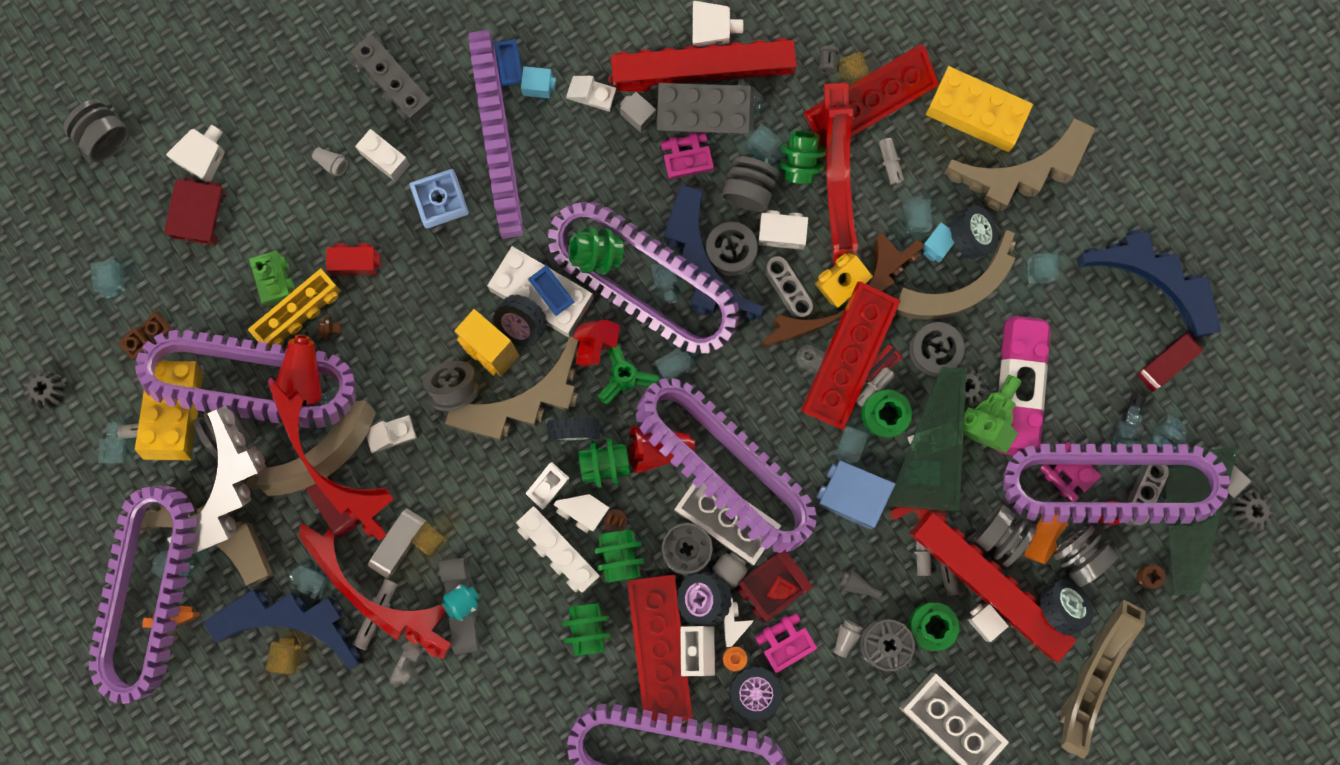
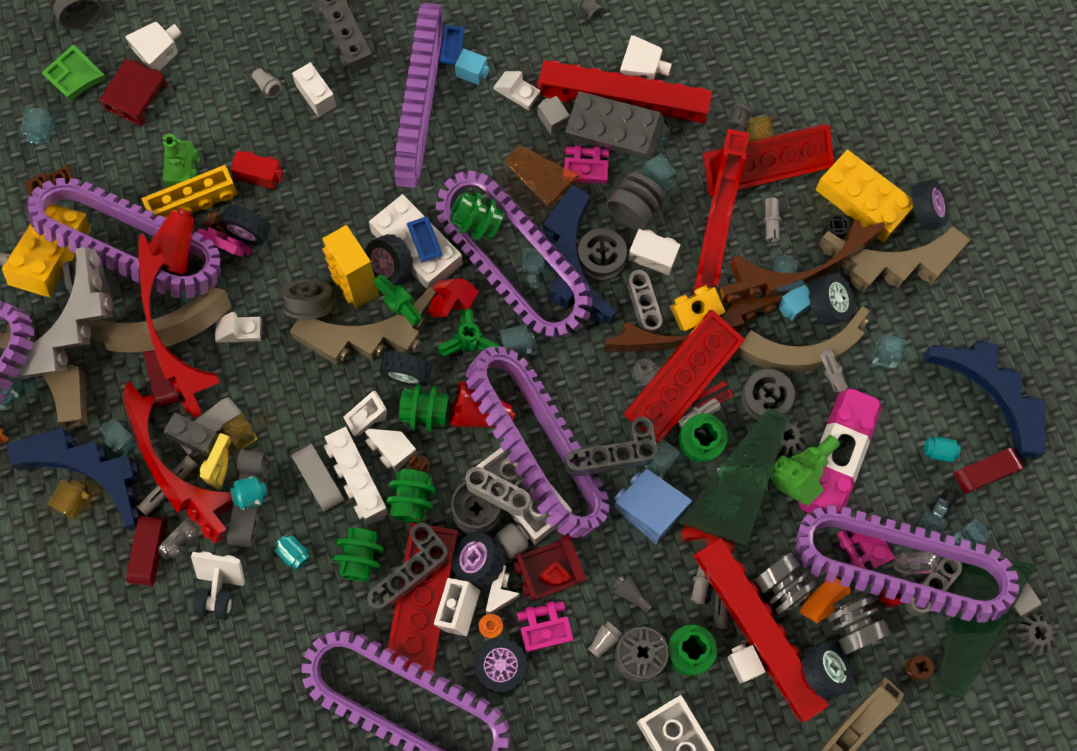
camera: 15 degrees right, 10 degrees down
light blue brick [410,169,469,228] -> none
green piece [778,130,827,184] -> none
none -> bright green plate [42,45,107,101]
none -> dark red beam [126,516,166,586]
none -> dark grey brick [164,413,219,458]
none -> white plate [191,552,245,620]
none -> dark pink plate [197,227,252,257]
none -> light yellow plate [200,433,231,491]
none -> black wheel [218,204,271,246]
none -> teal brick [275,535,310,570]
none -> light grey beam [291,444,344,512]
none -> dark grey beam [367,523,448,612]
none -> green bush [373,274,422,326]
none -> light grey beam [466,467,530,516]
none -> clear orange wing [504,145,580,207]
none -> dark grey beam [565,417,657,476]
none -> reddish brown slope [718,220,886,304]
none -> light grey axle [820,349,848,392]
none -> black wheel [823,214,849,240]
none -> clear plate [893,551,940,575]
none -> black wheel [912,179,949,230]
none -> teal brick [924,436,961,463]

